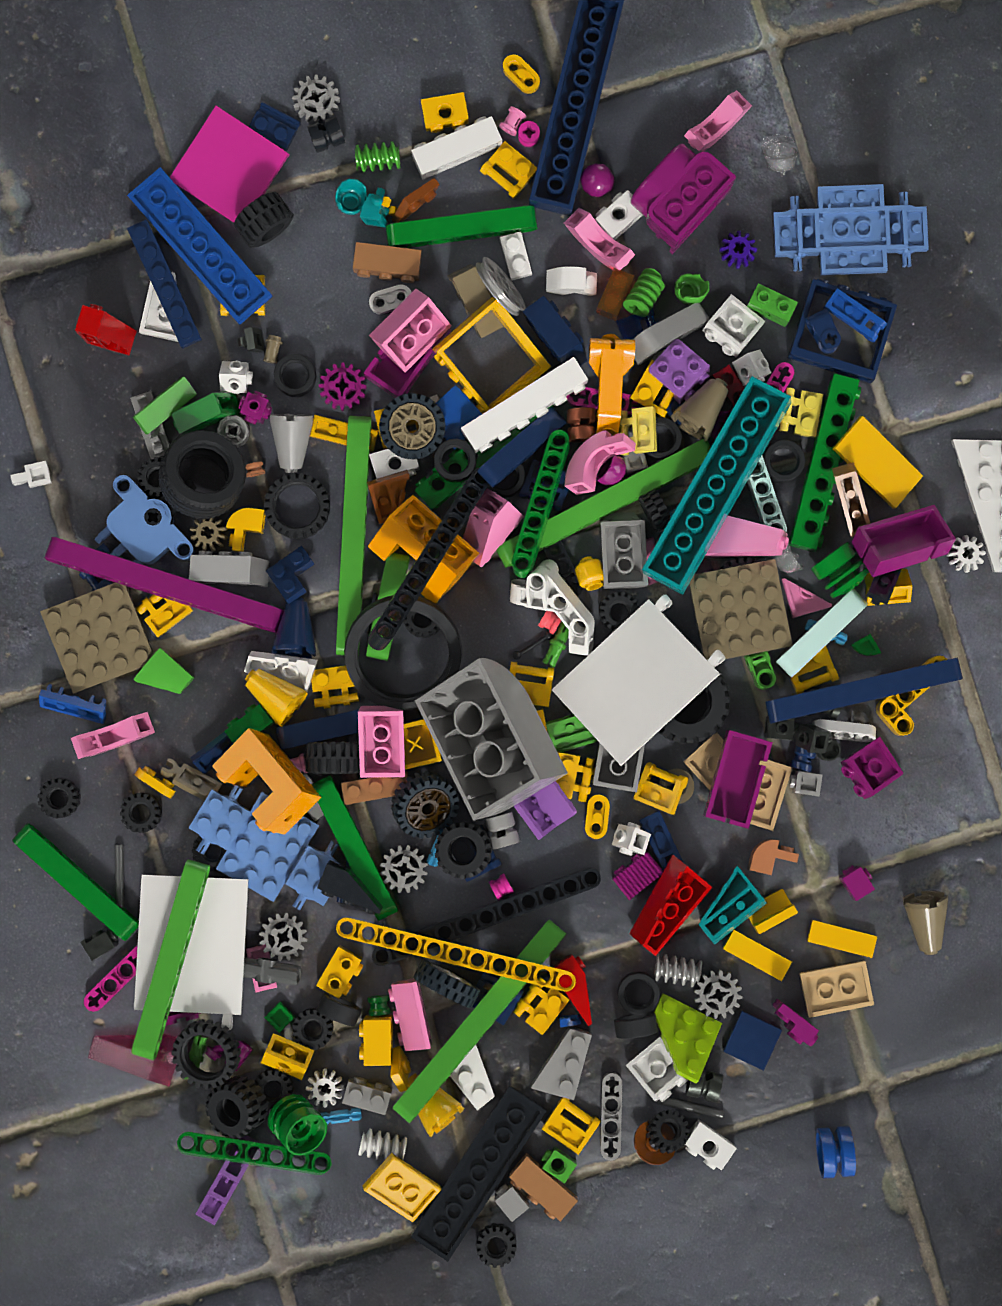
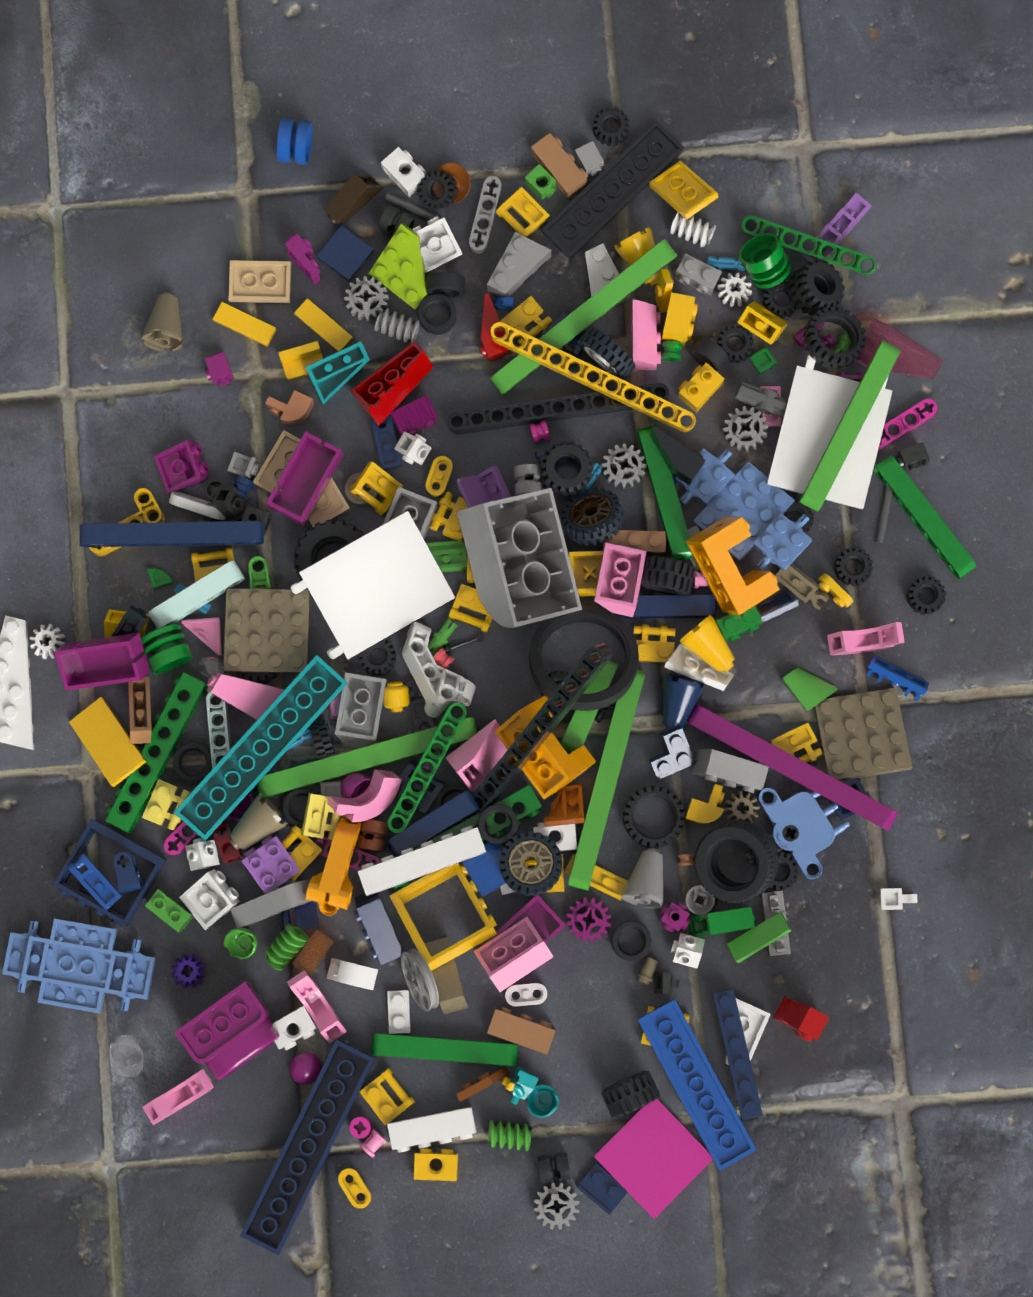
camera: 160 degrees left, 5 degrees down
none -> dark brown slope [324,173,383,223]

